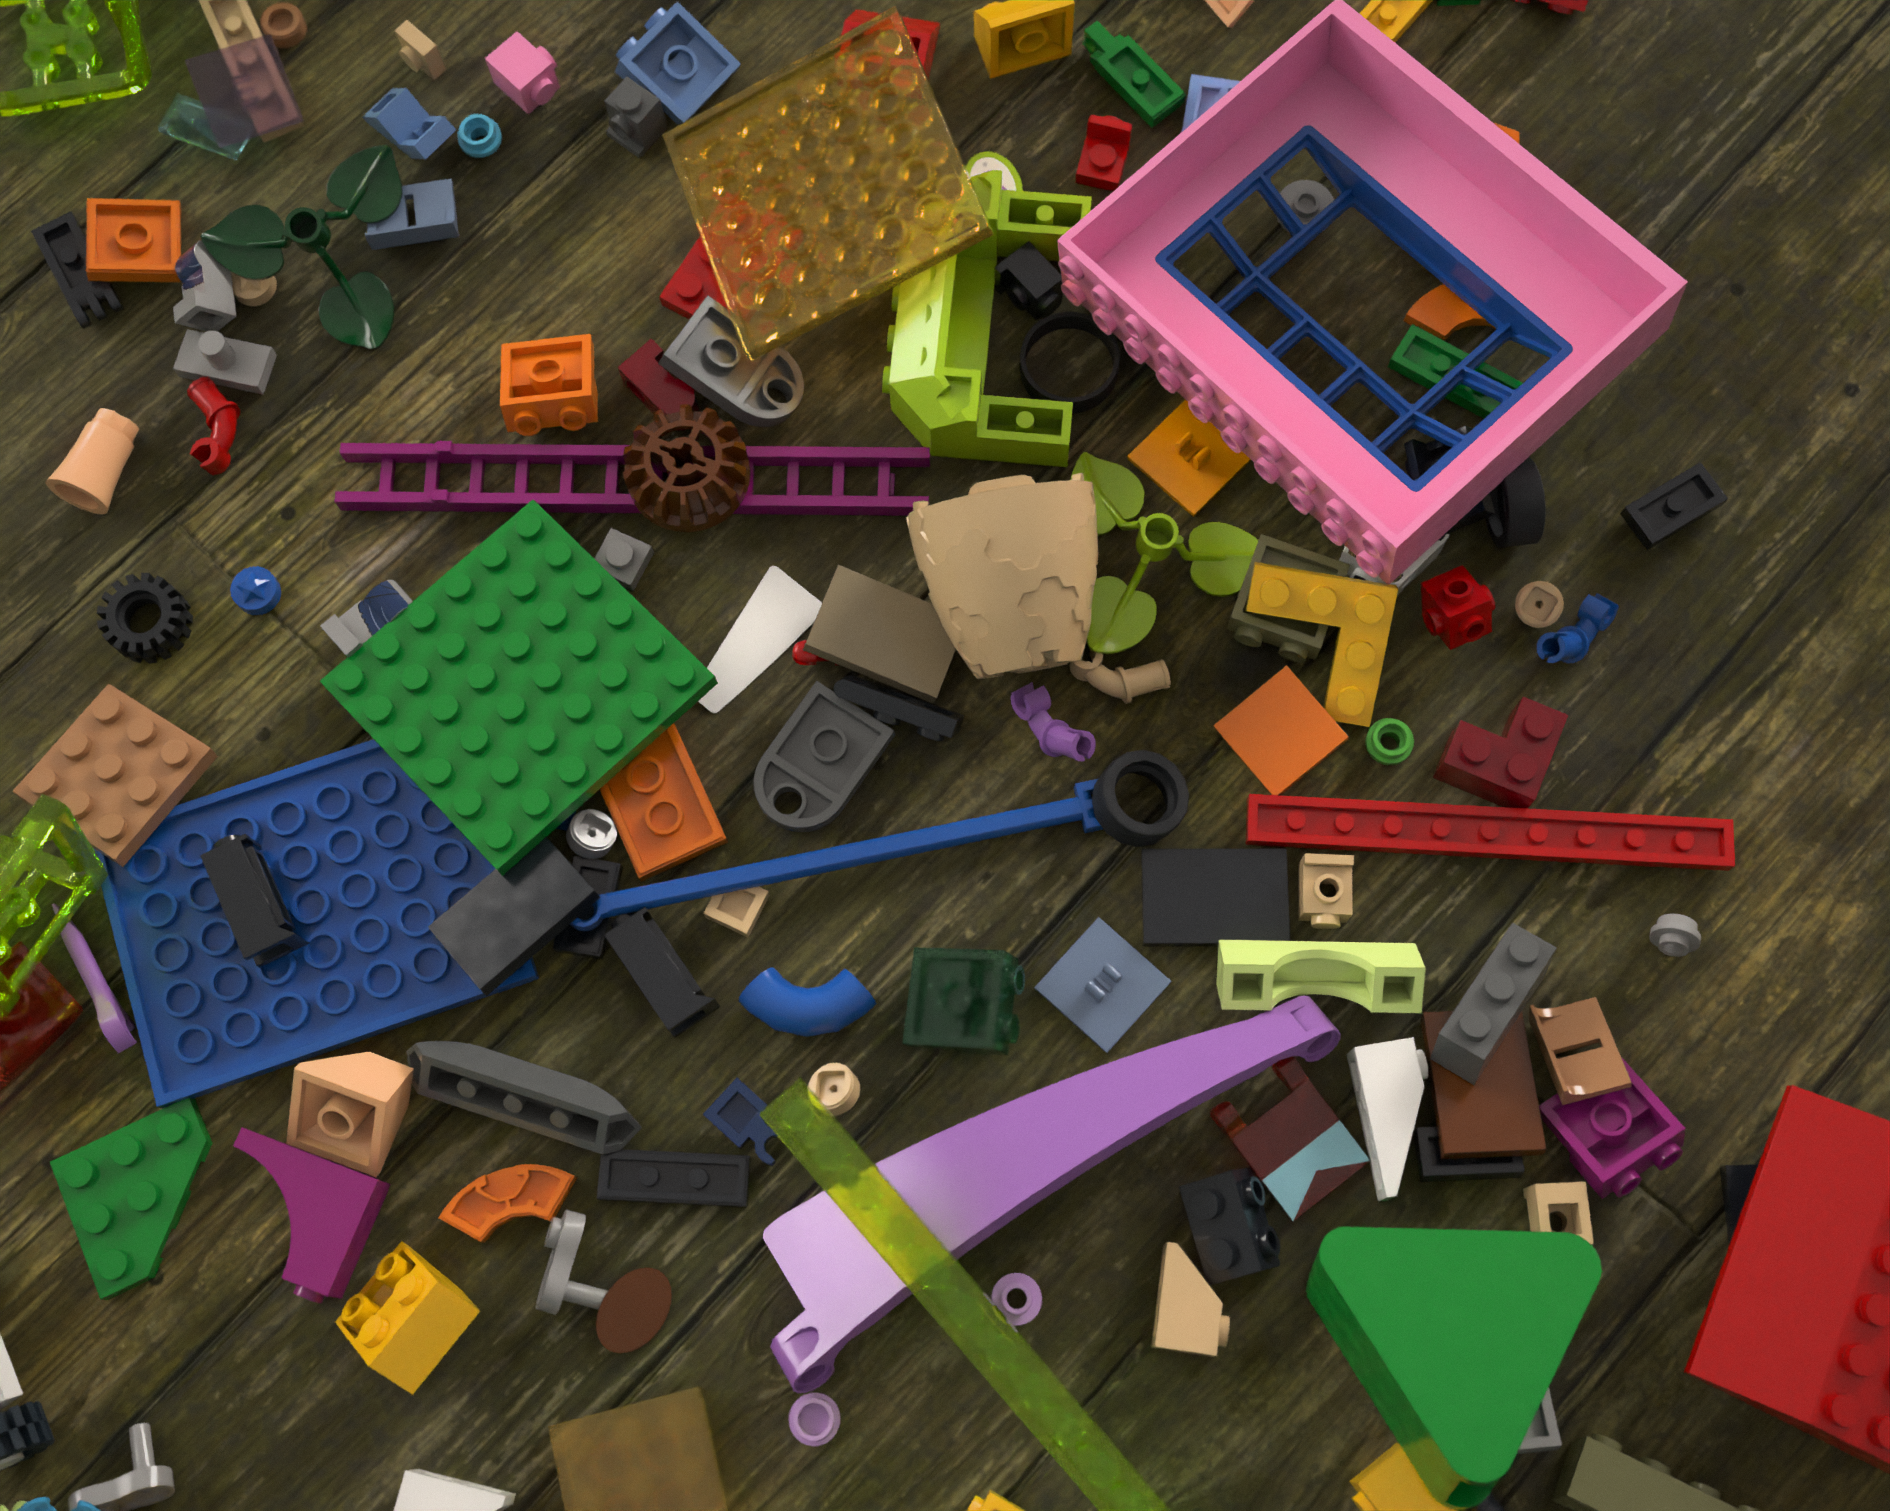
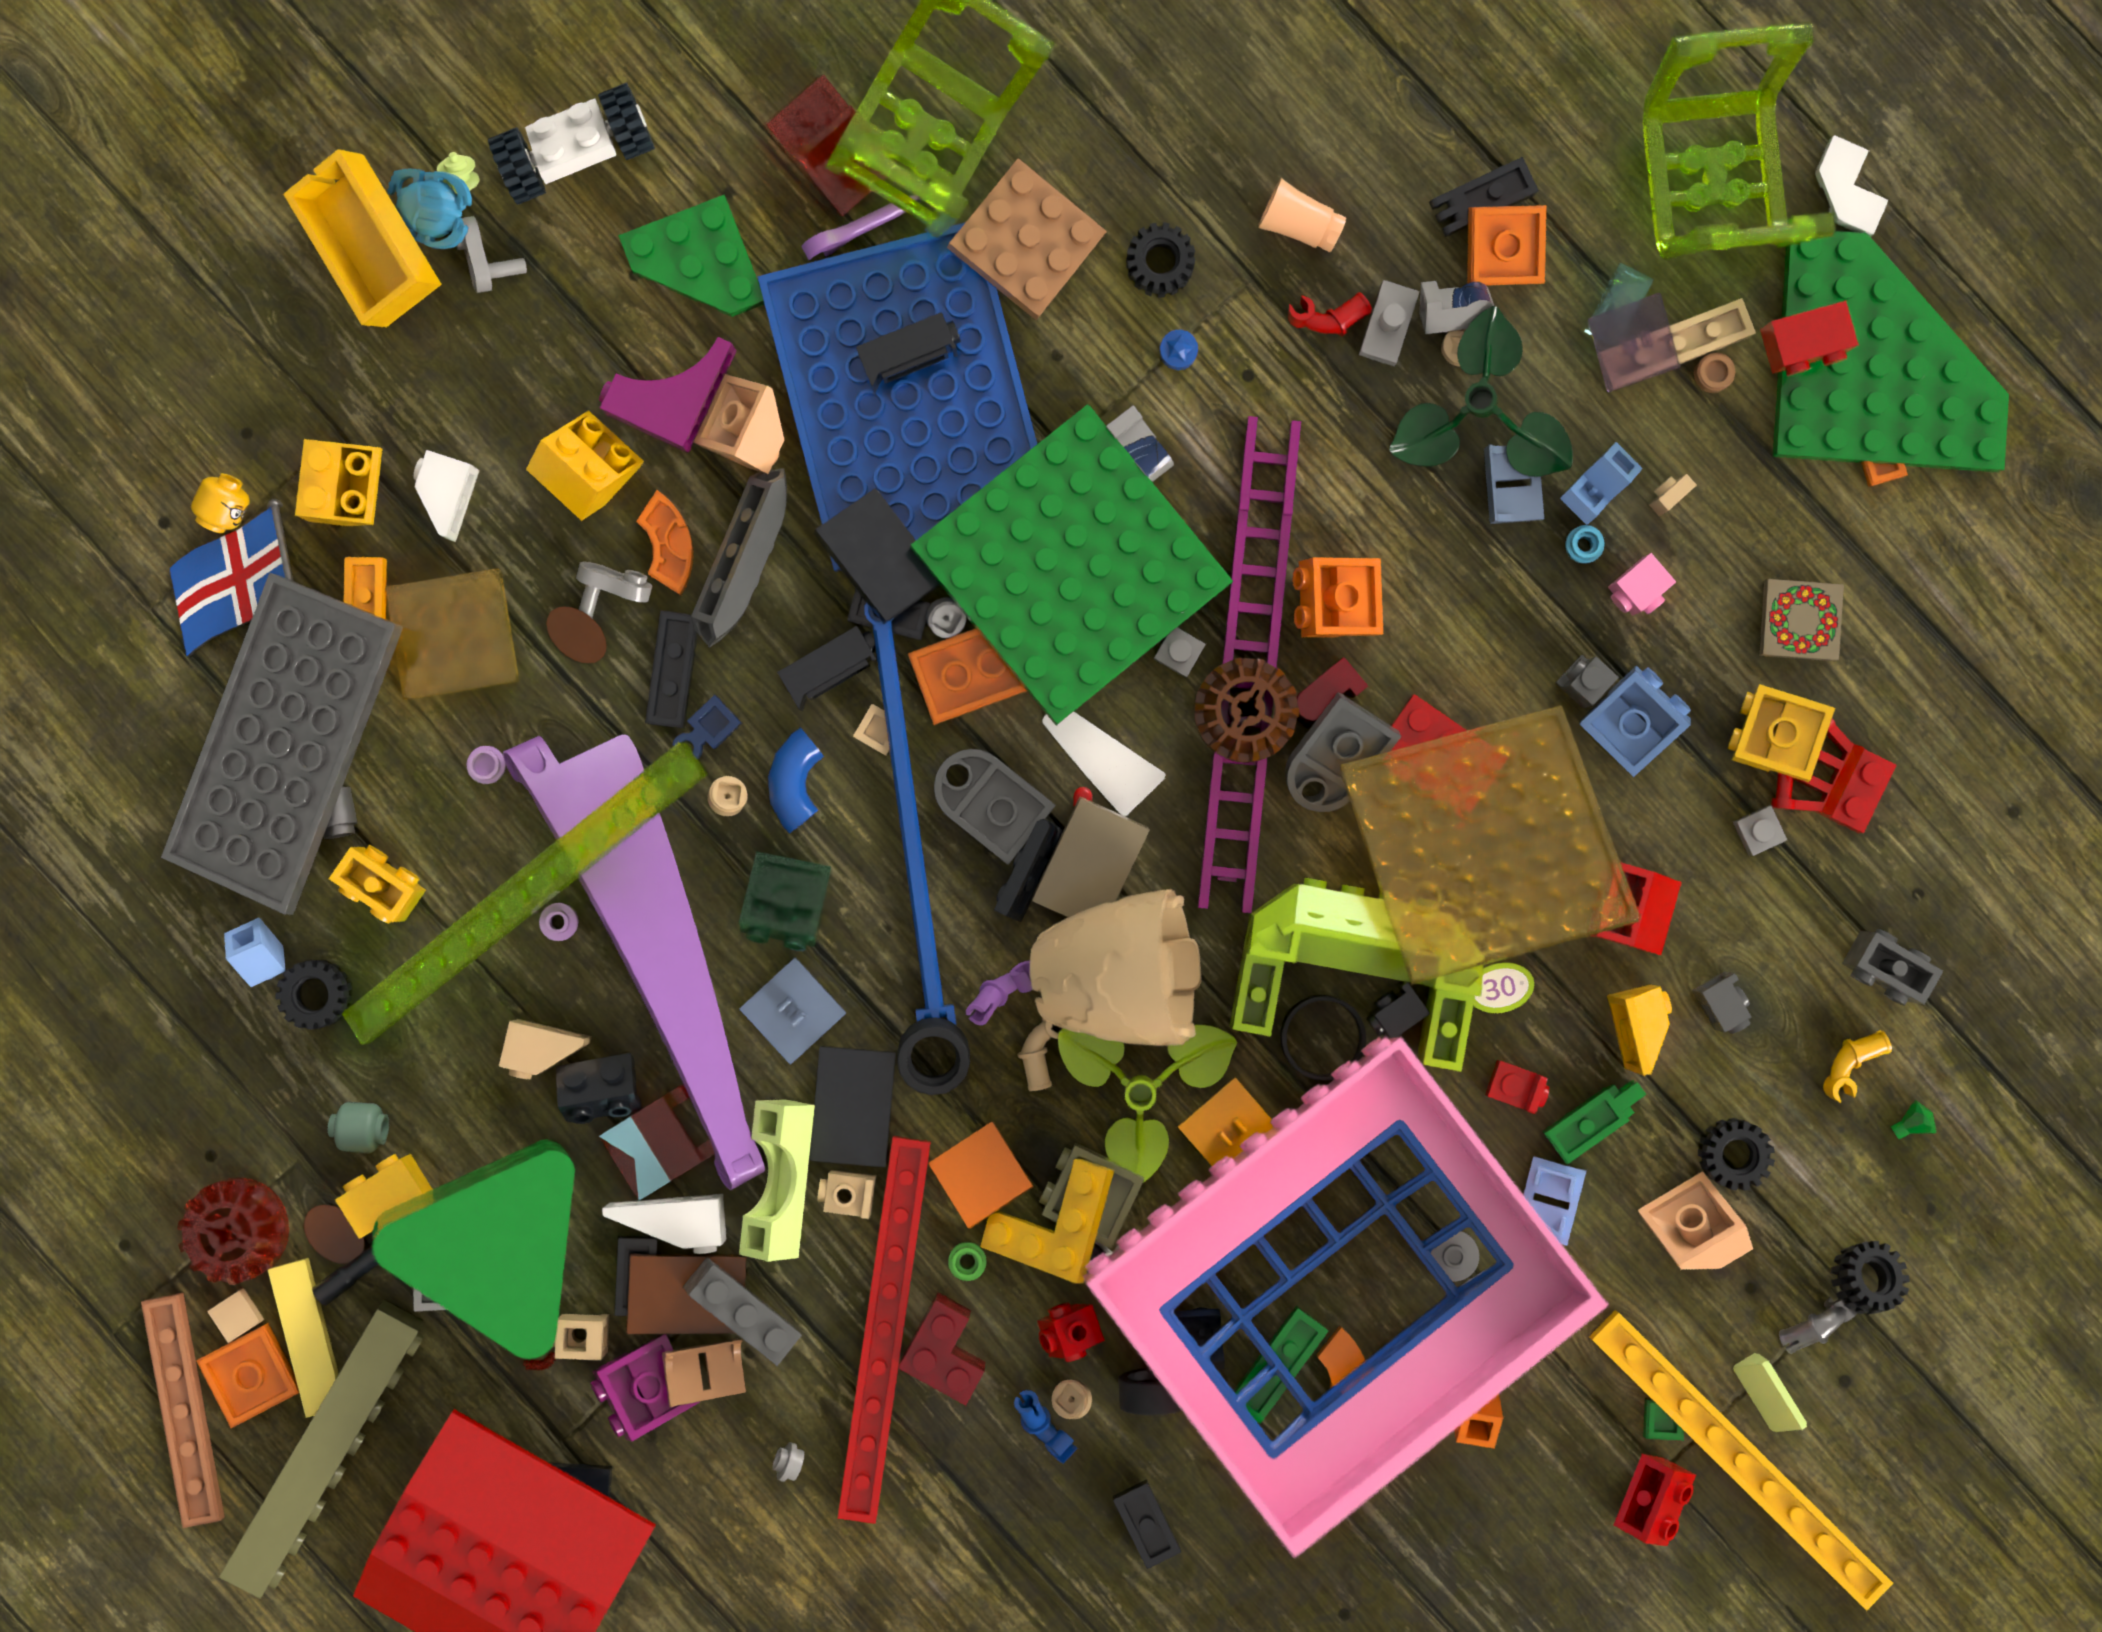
camera: 90 degrees right, 15 degrees up
none -> clear red leg [523,1352,556,1371]

